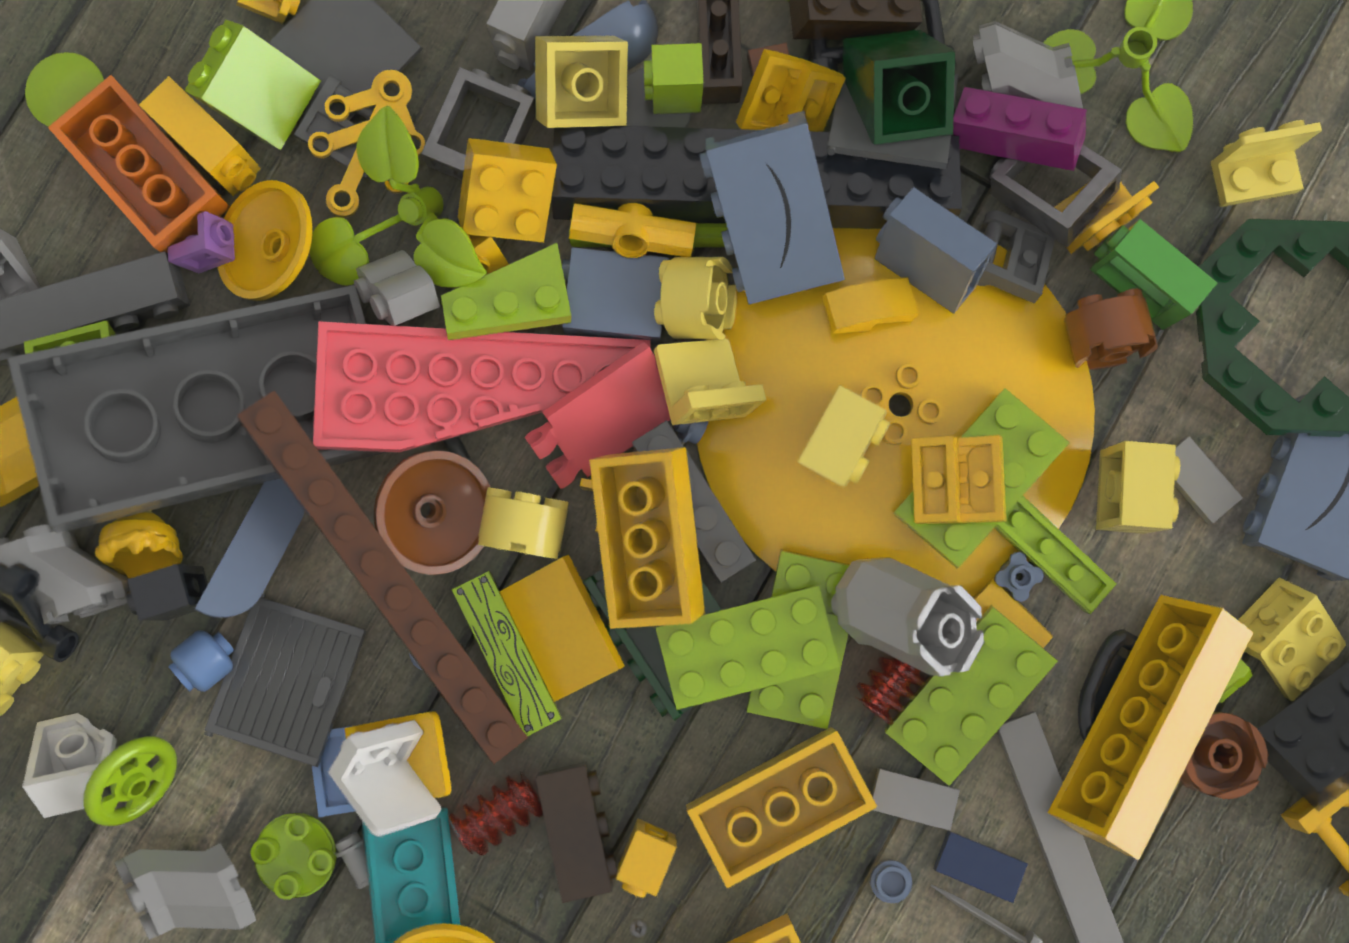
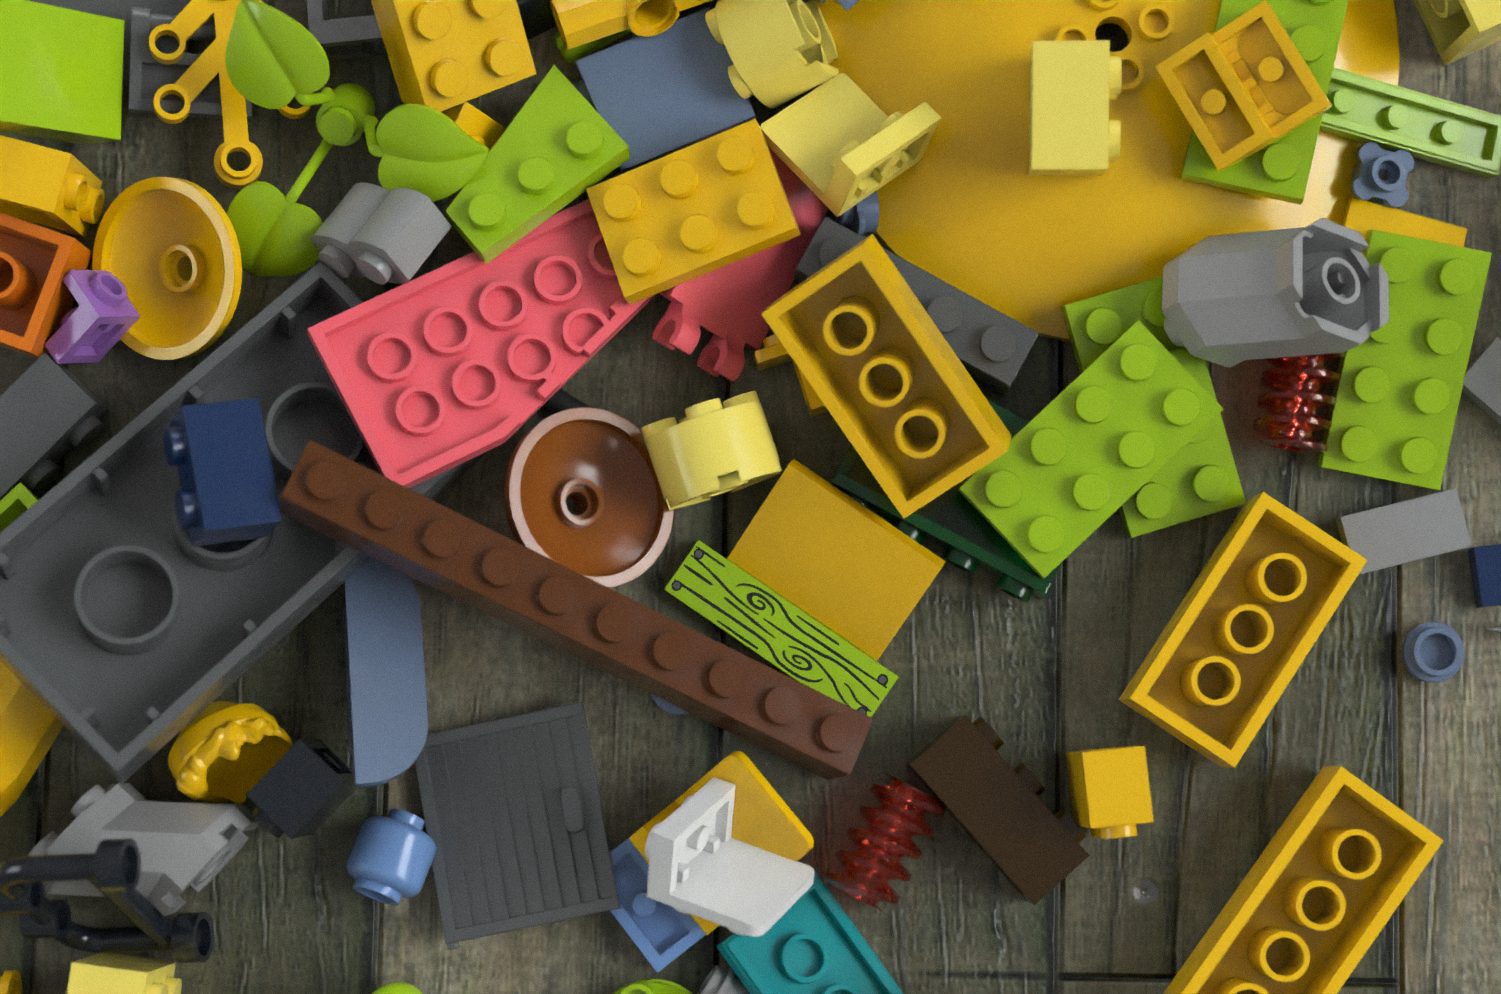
camera: 25 degrees left, 0 degrees up
none -> dark blue brick [164,398,282,547]
none -> yellow plate [586,118,801,305]

